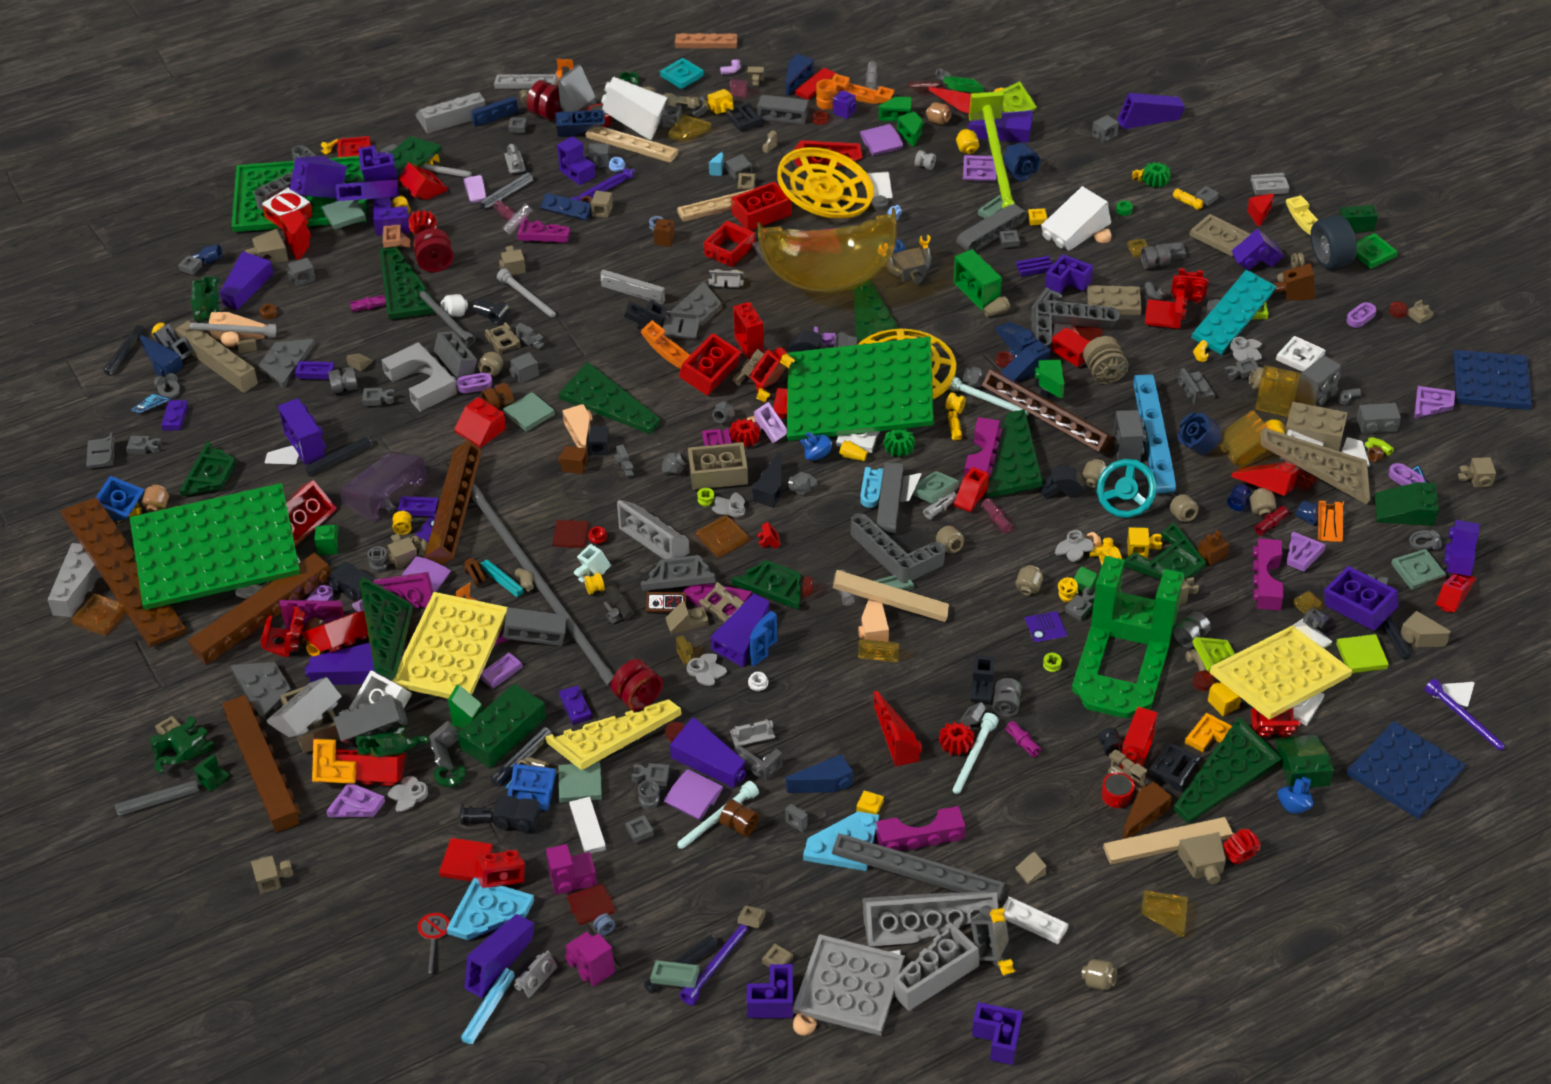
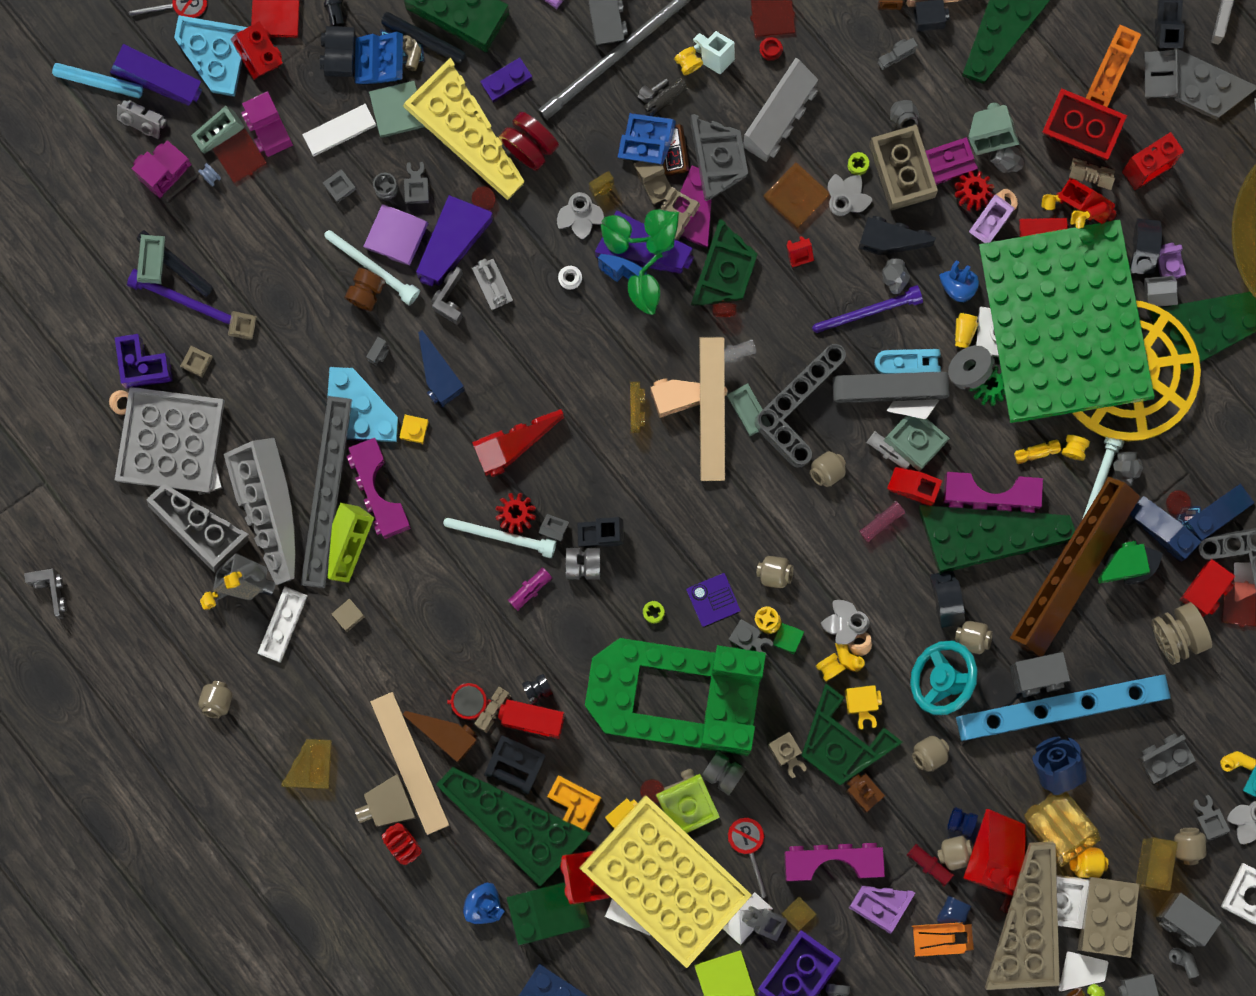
camera: 80 degrees right, 35 degrees up
dark purple brick [972,1002,1023,1065] -> none
none -> sand green slope [191,106,245,154]
none -> lime slope [328,503,374,583]
none -> green plant [601,209,679,315]
none -> blue slope [618,113,676,165]
none -> piece [728,818,766,898]
none -> dark purple piece [812,285,923,333]
none -> dark grey tile [948,345,995,389]
none -> sand green torso [969,103,1019,155]

